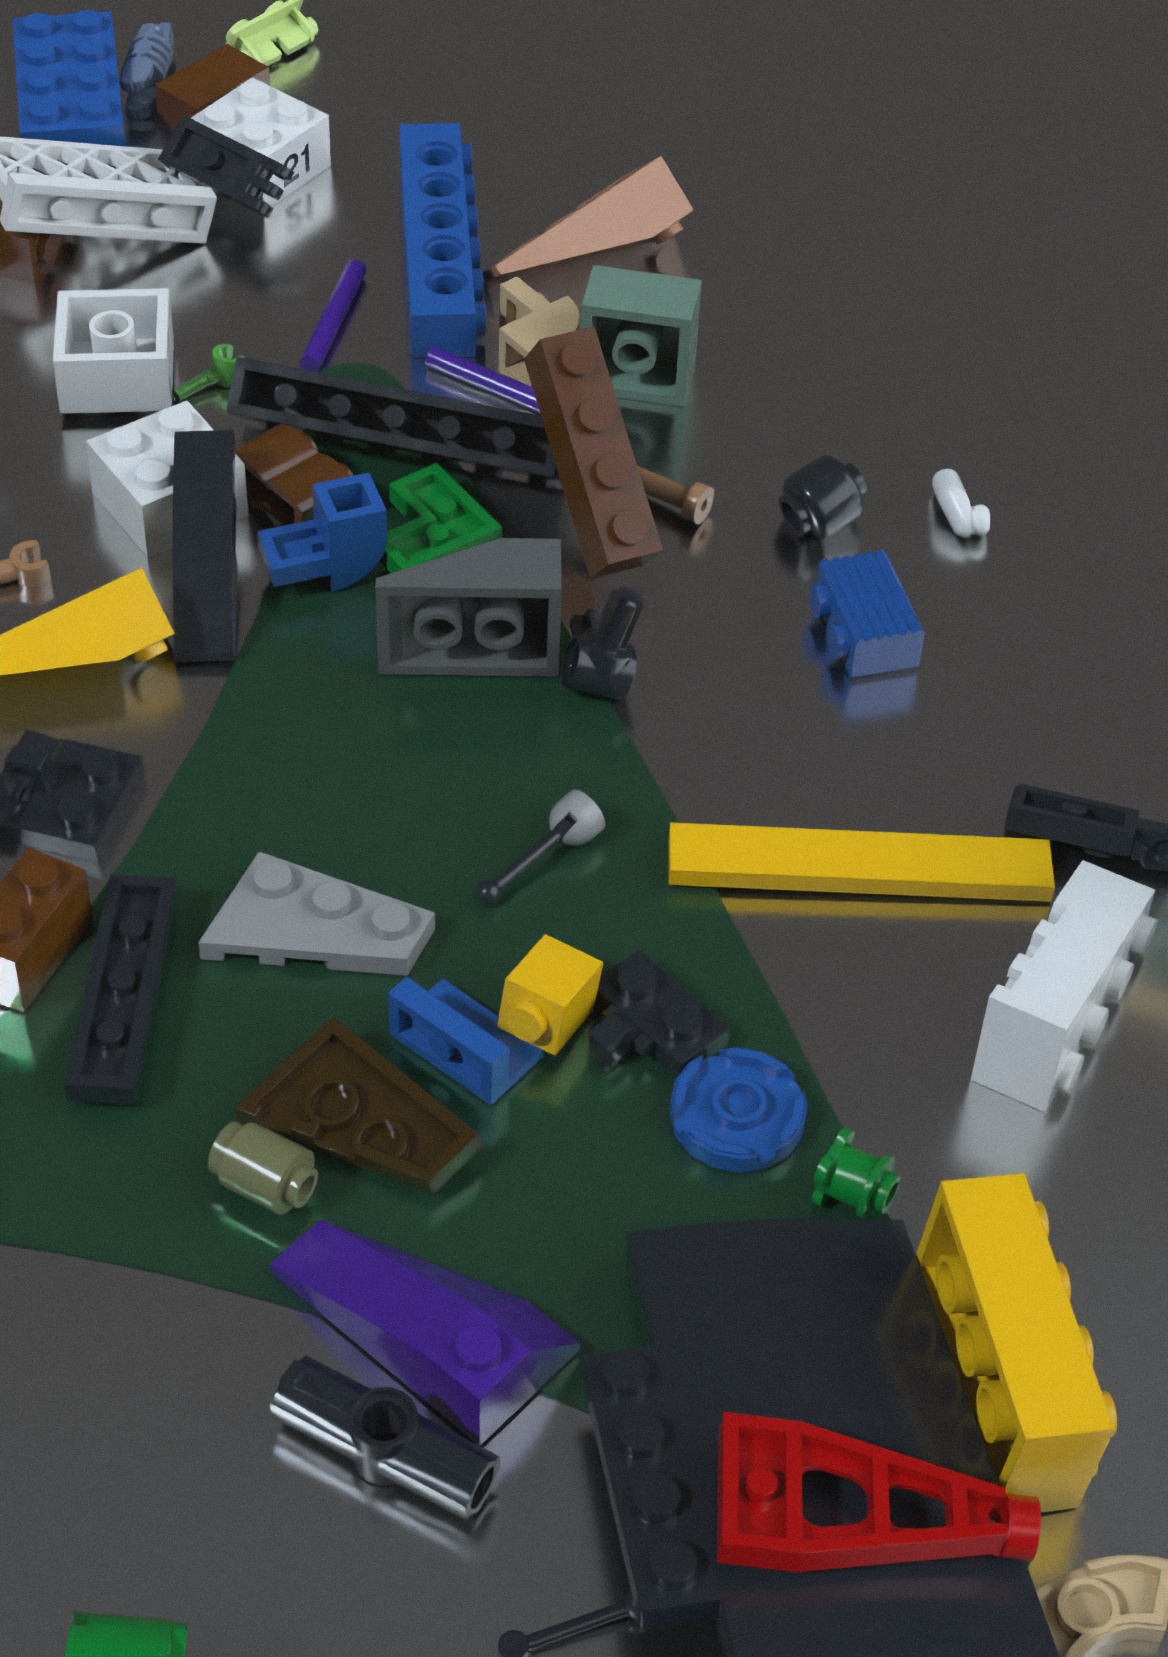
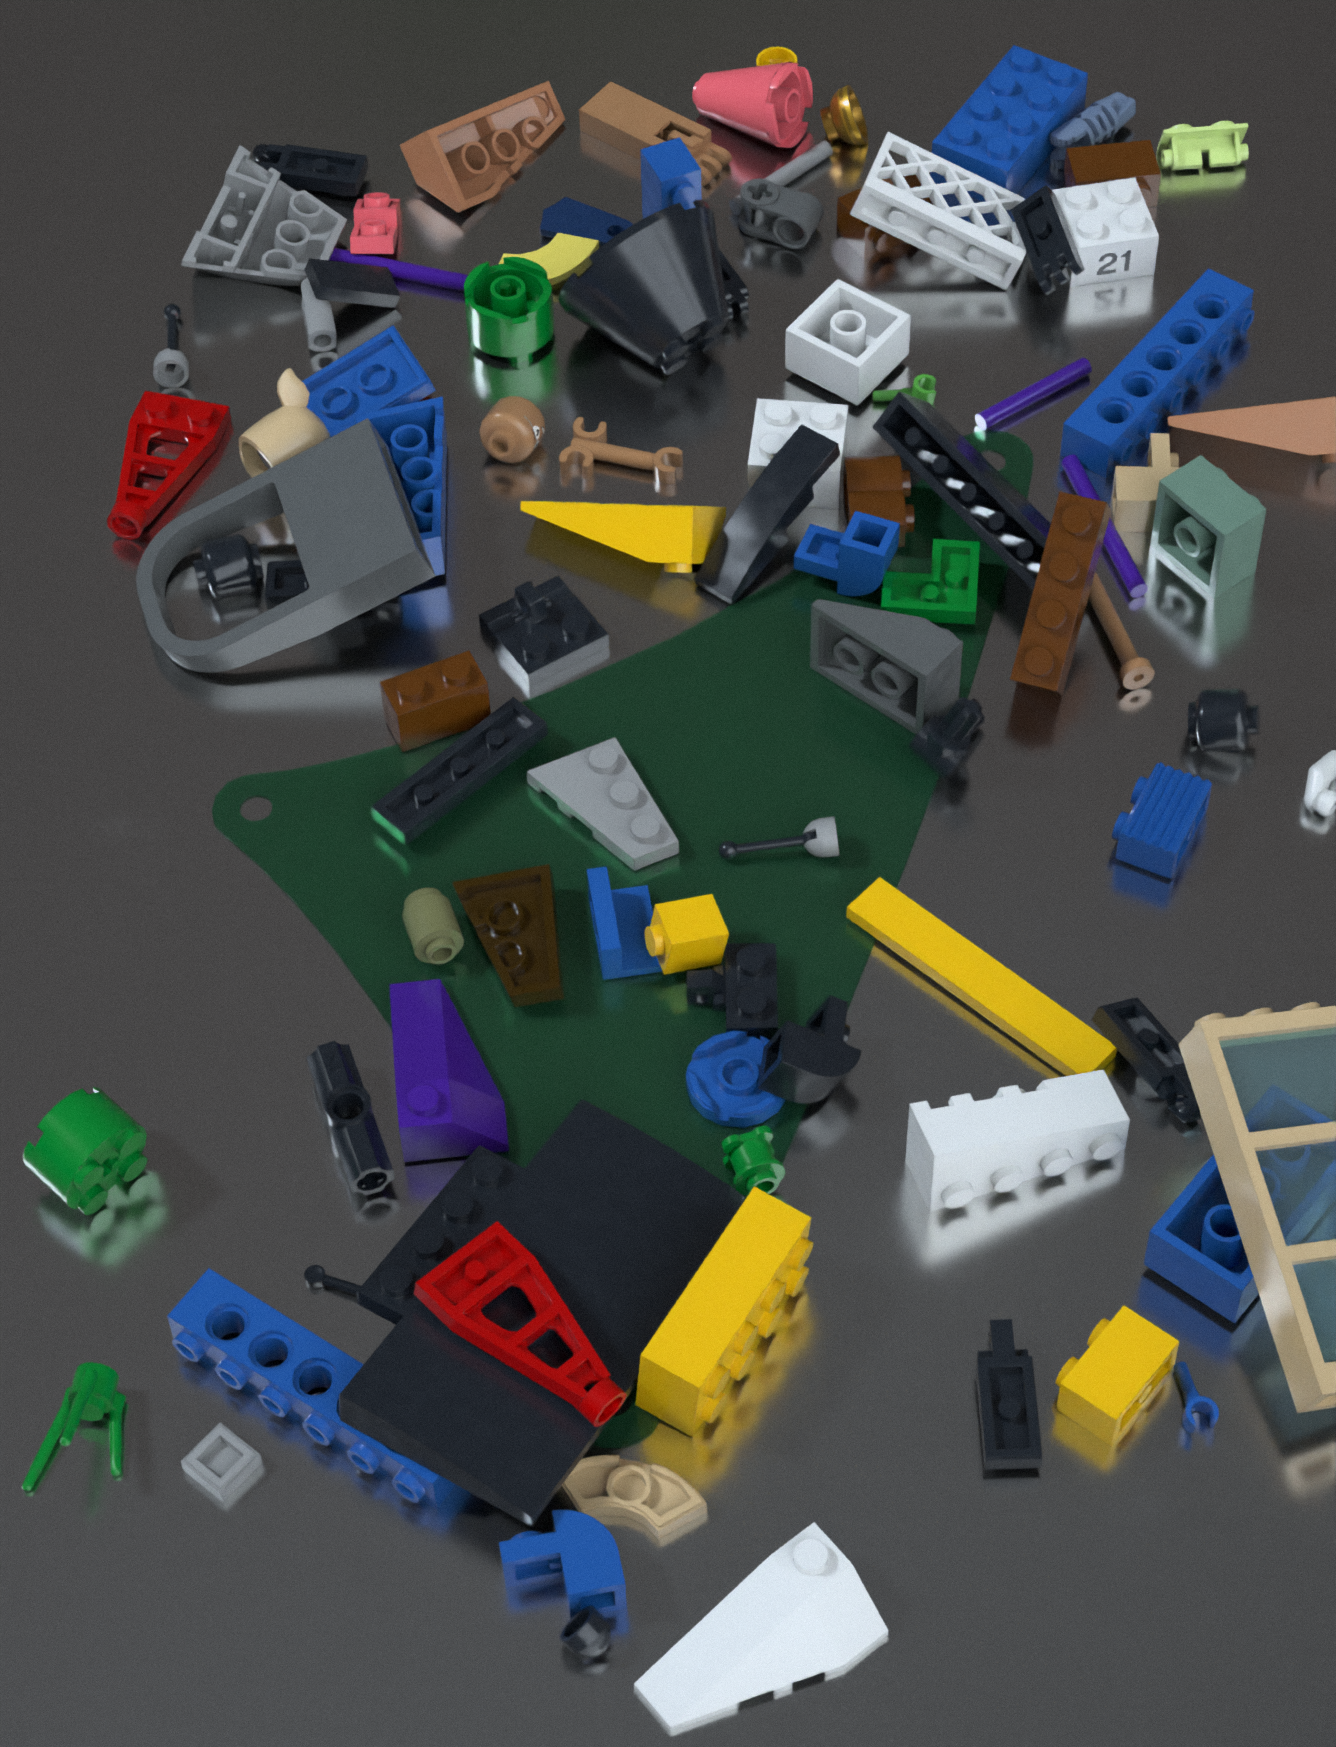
camera: 45 degrees right, 5 degrees up
none -> black brick [758,995,862,1104]

